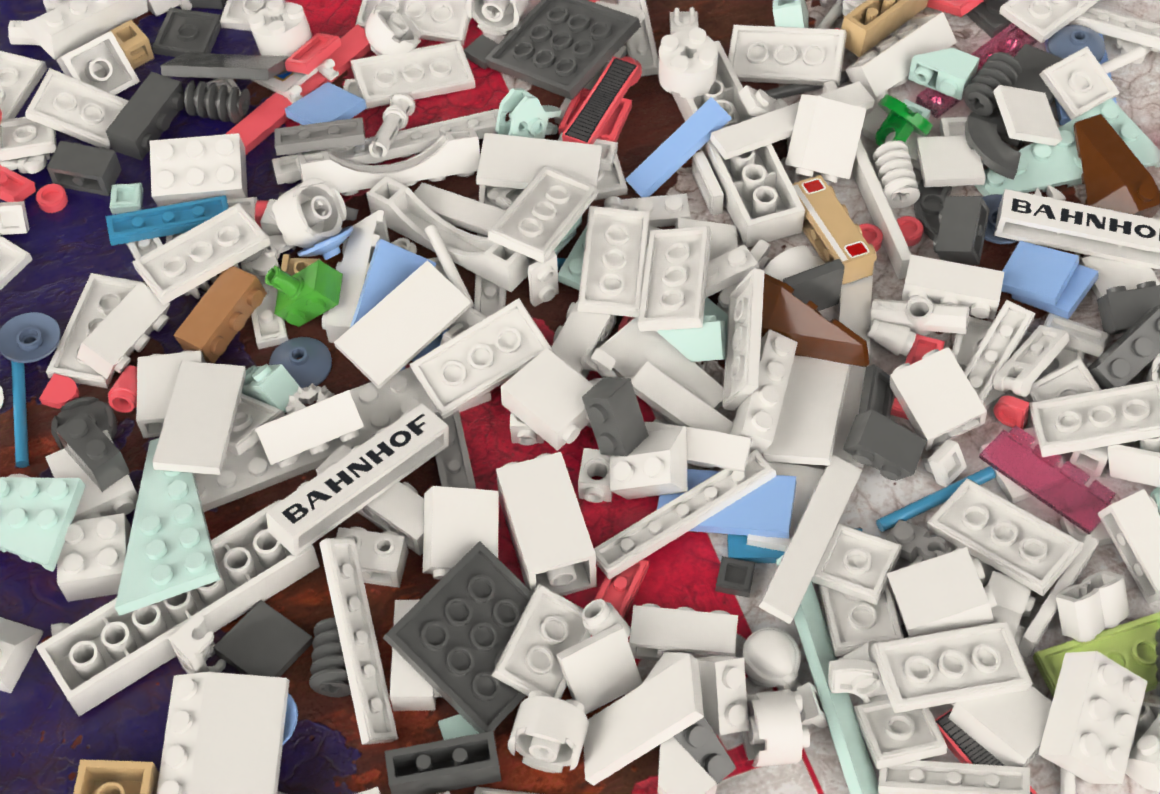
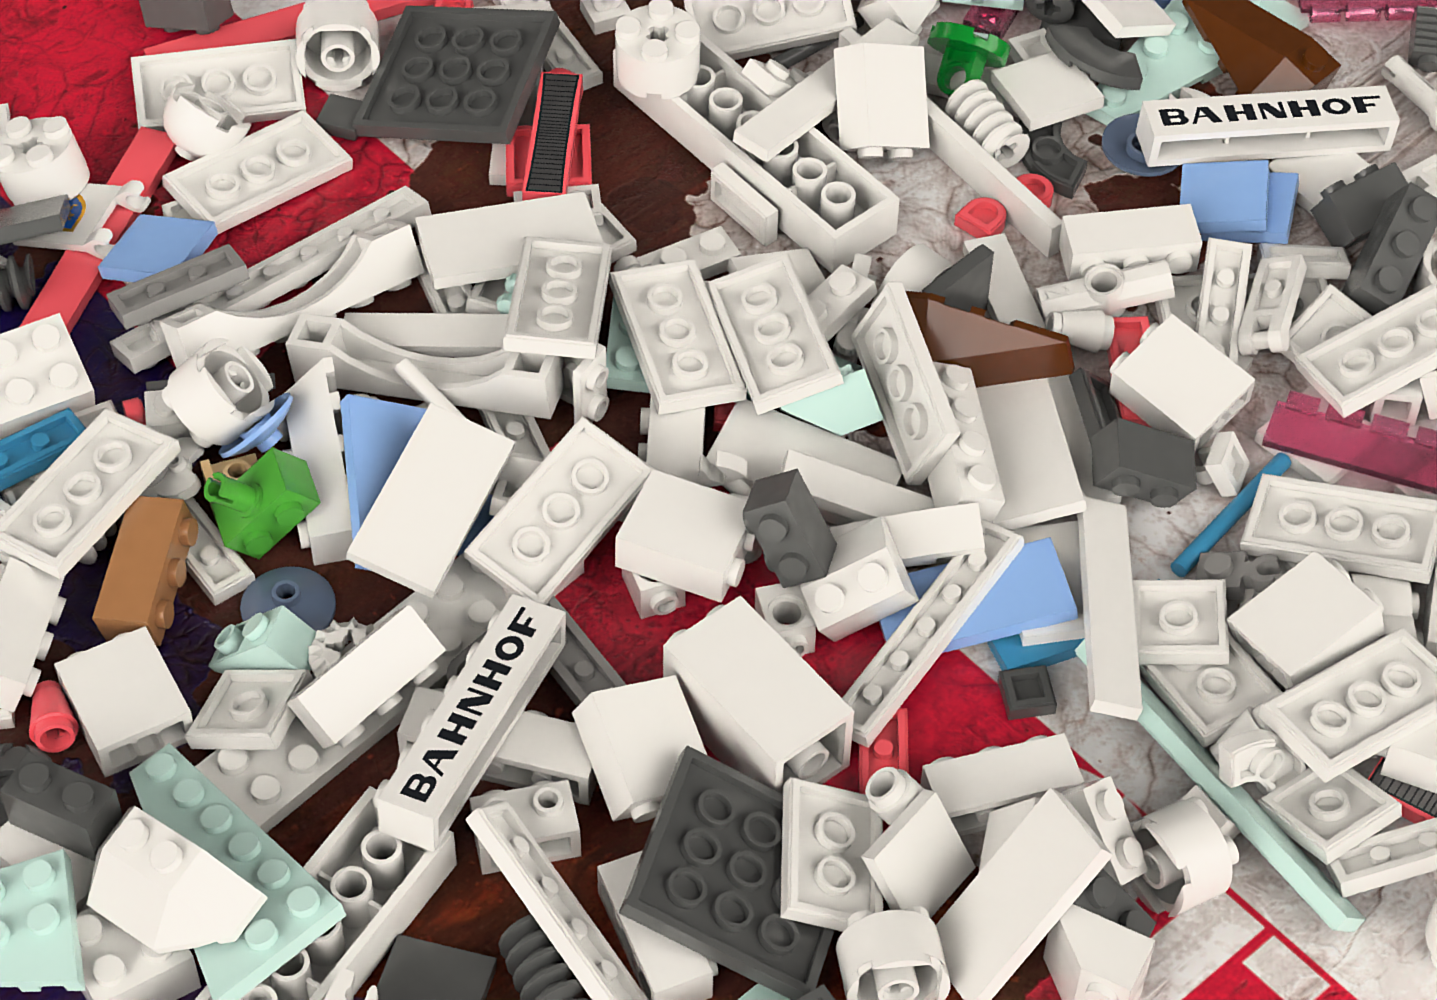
camera: 25 degrees left, 5 degrees down
white tile [152,361,246,475] -> none
coral tile [284,33,342,74] -> none
white pin [369,93,416,158] -> none
light aqua hinge [495,88,562,139] -> none
light blue tile [625,97,732,198] -> none
white hat [742,627,803,691] -> none
tan brick [792,175,877,285] -> none
dark grey brick [933,196,990,265] -> none
coral tile [993,396,1030,431] -> none
none -> white wedge [86,806,268,954]

